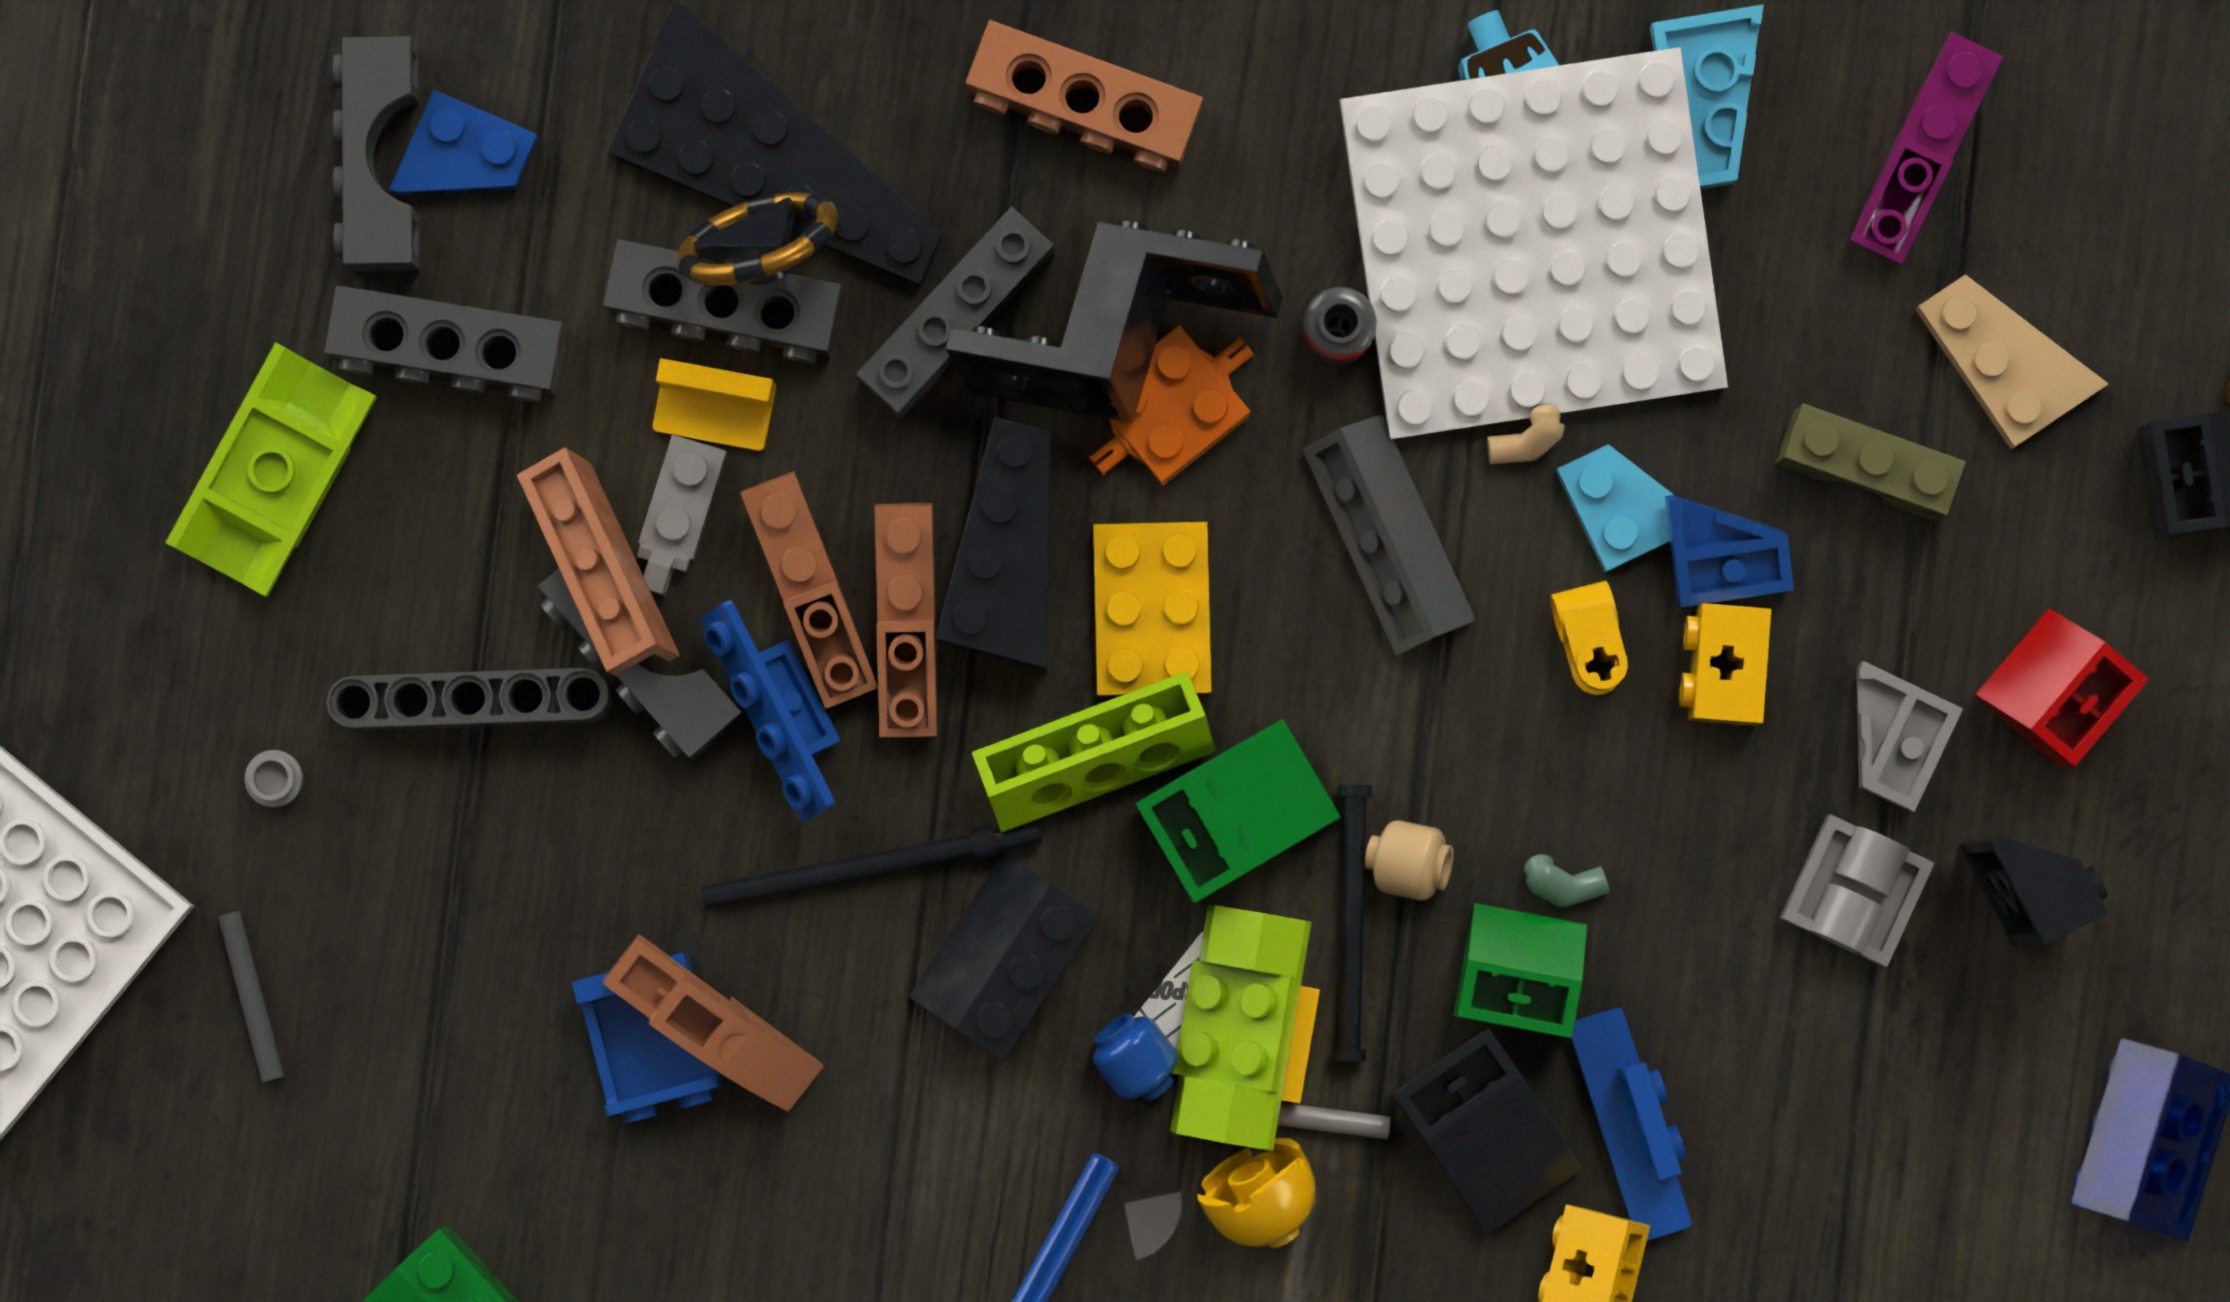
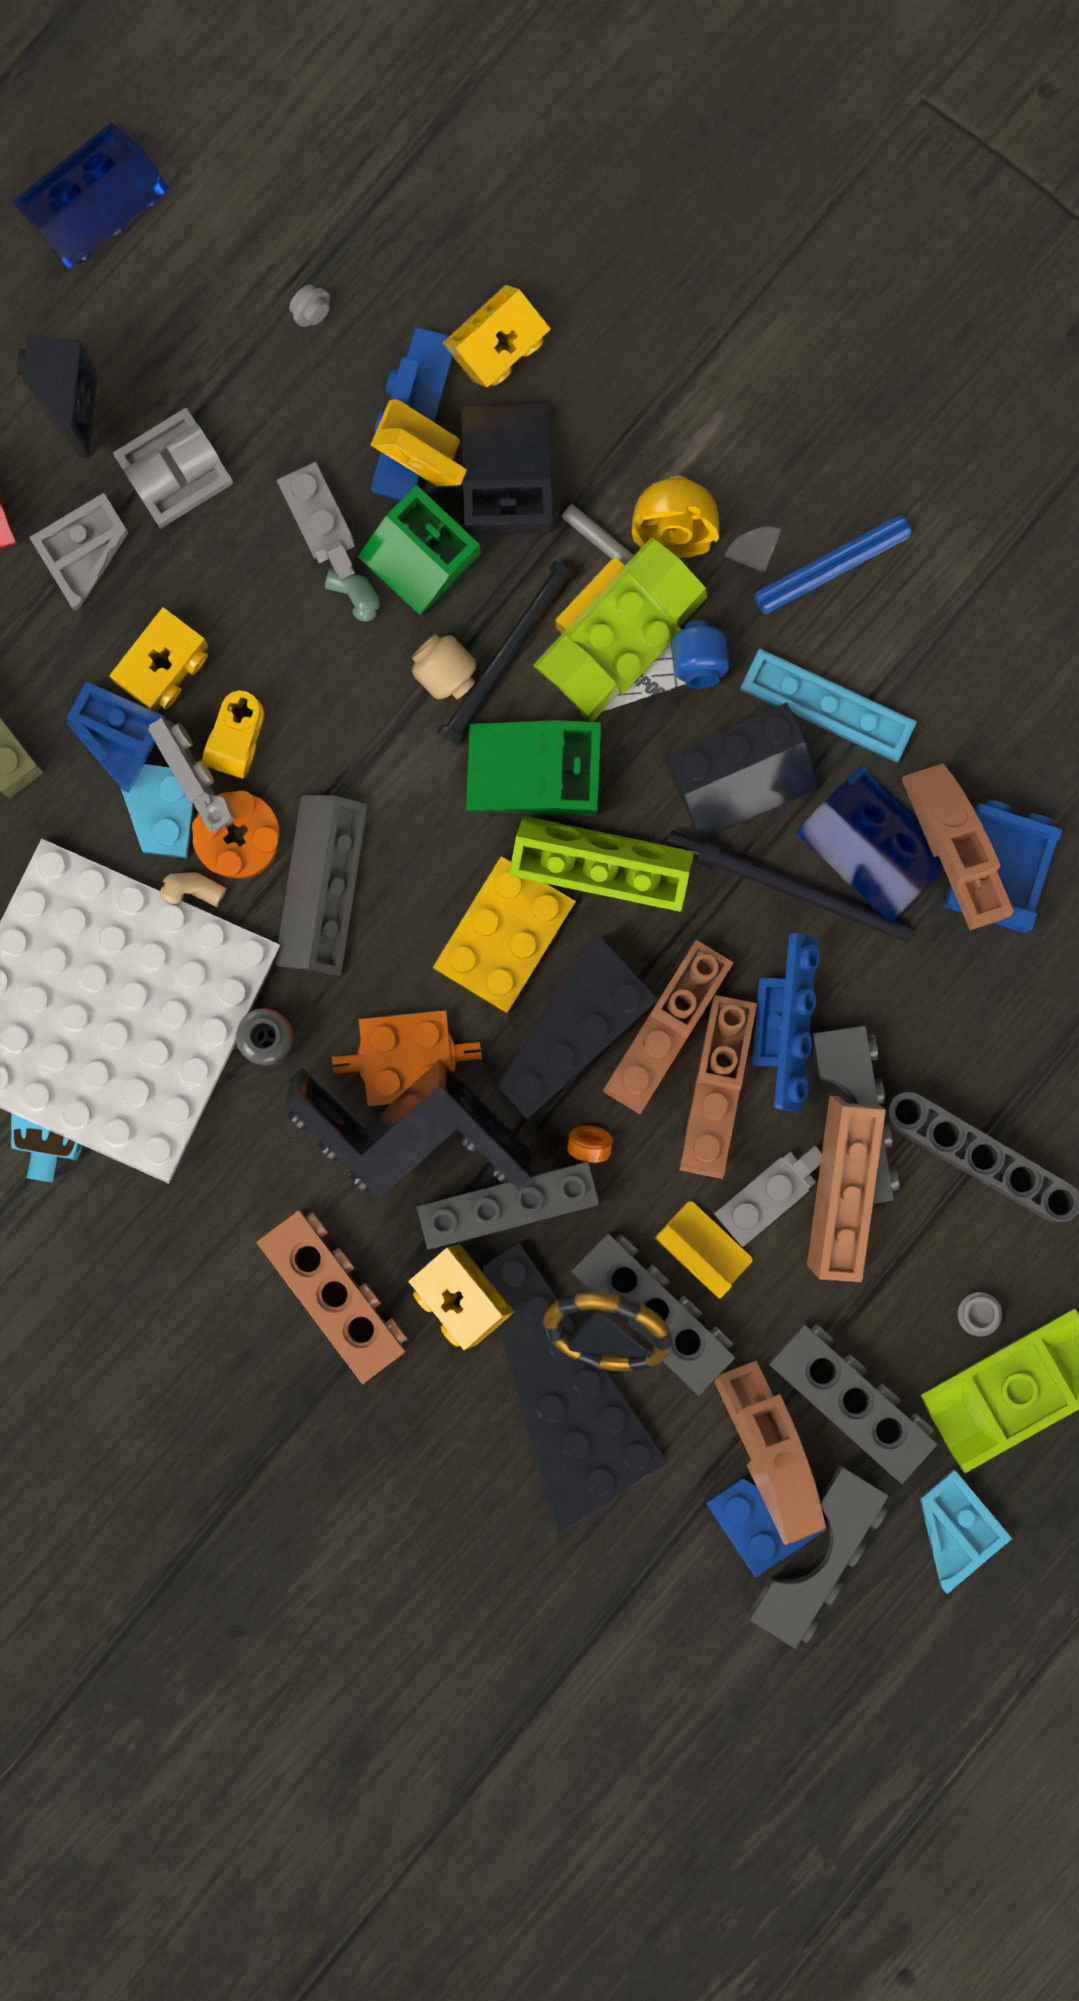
camera: 150 degrees left, 0 degrees up
none -> light grey hinge [148,718,236,832]
none -> orange plate [192,791,280,879]
none -> light grey hinge [277,462,355,580]
none -> light grey plate [289,285,330,327]
none -> yellow panel [371,399,467,486]
none -> yellow brick [408,1244,514,1350]
none -> orange tile [567,1125,613,1163]
none -> nougat slope [714,1361,826,1545]
none -> medium azure tile [740,648,917,762]
none -> clear blue slope [796,765,944,923]
none -> medium azure wing [919,1469,1012,1594]
none -> light grey plate [957,1292,1002,1336]

